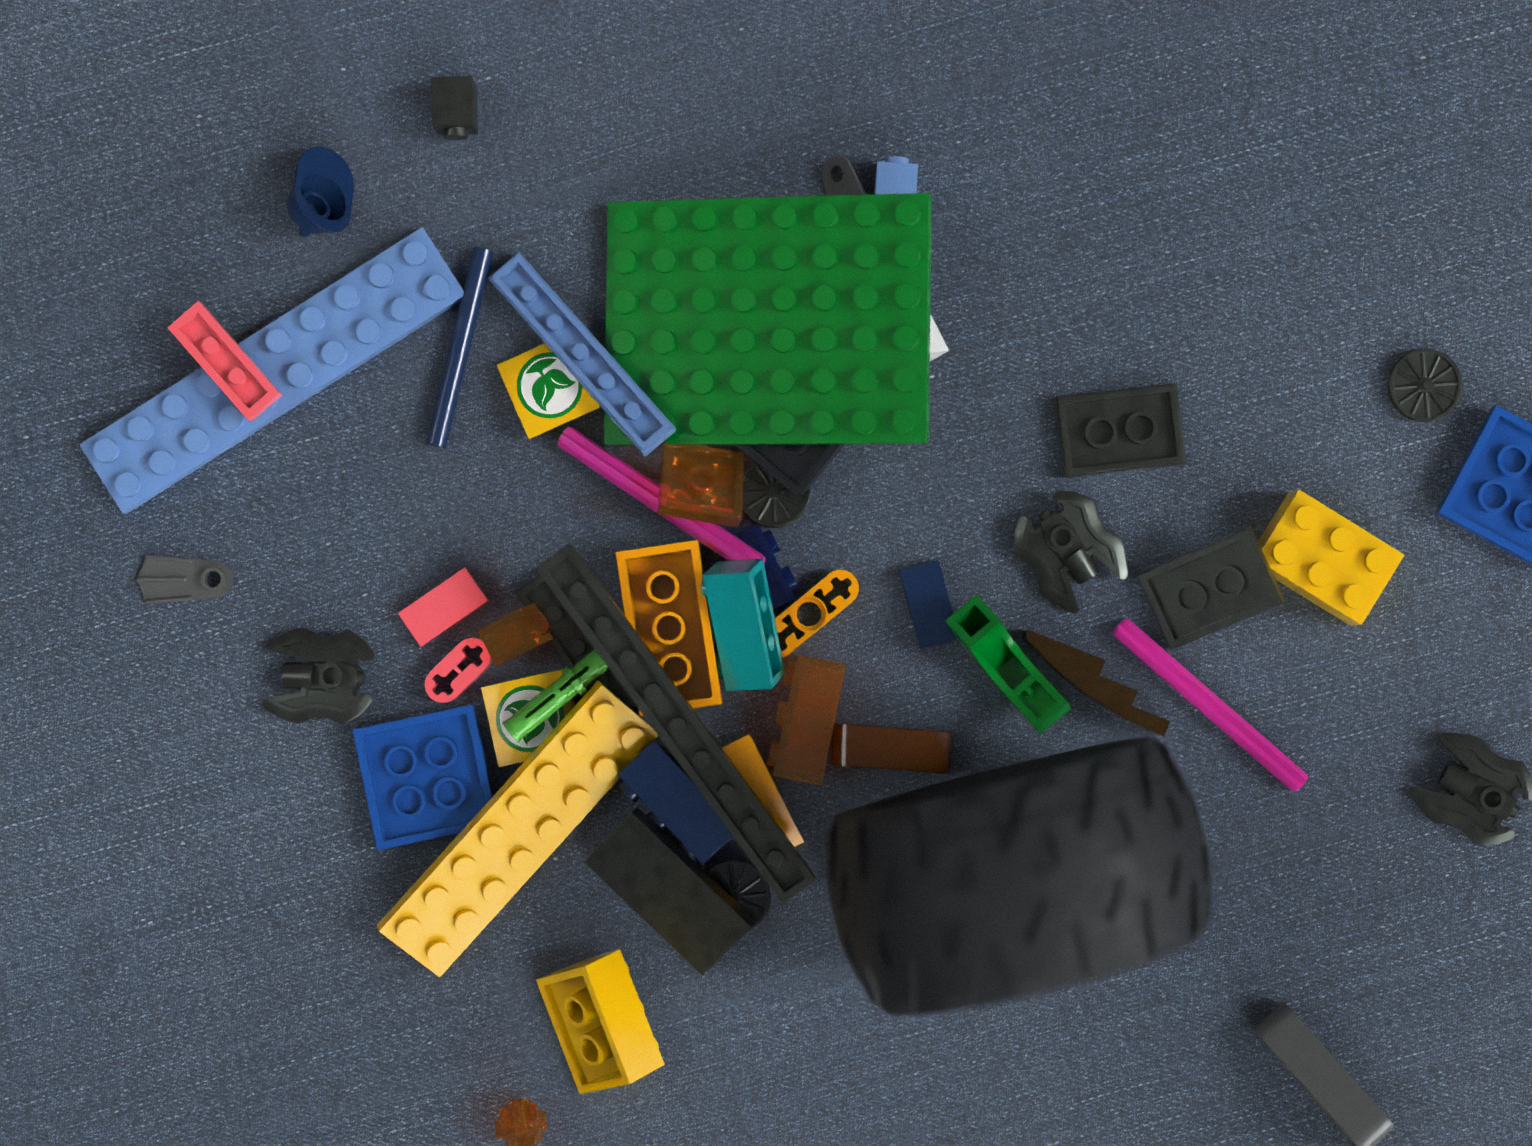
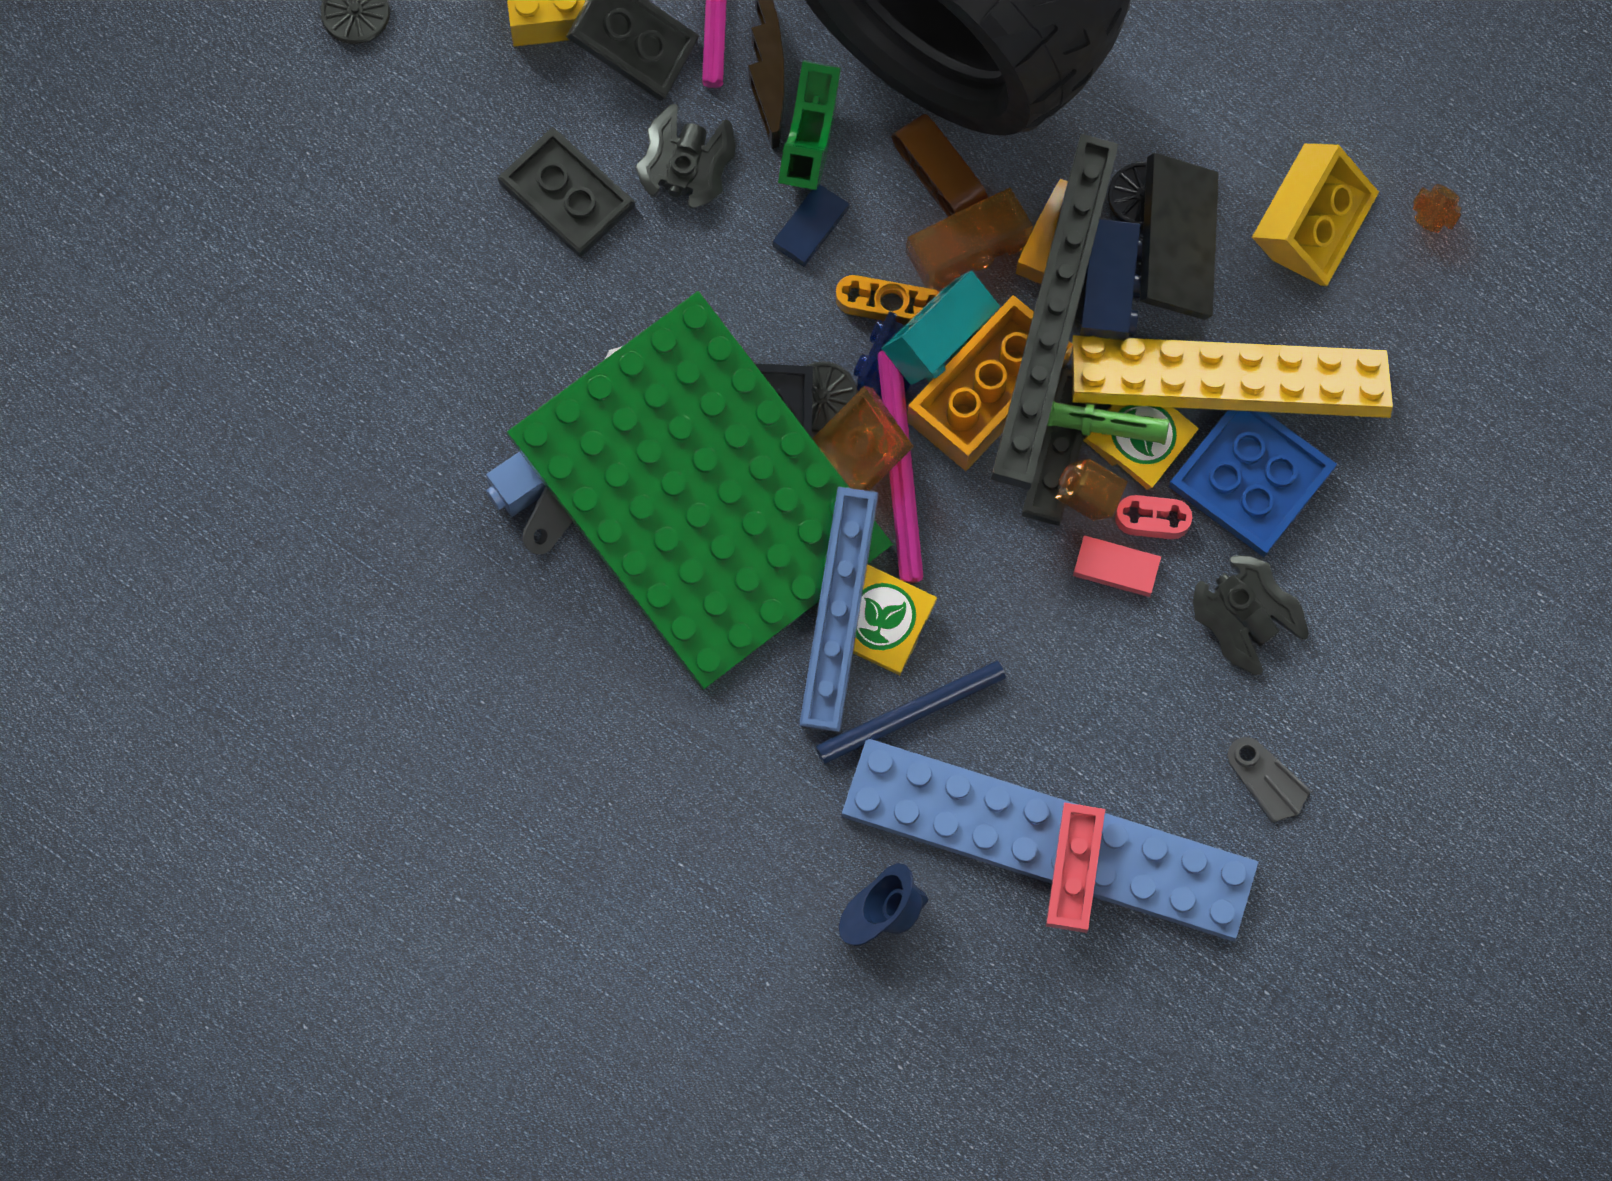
camera: 135 degrees left, 15 degrees down
pearl dark grey brick [431,76,478,140] -> none

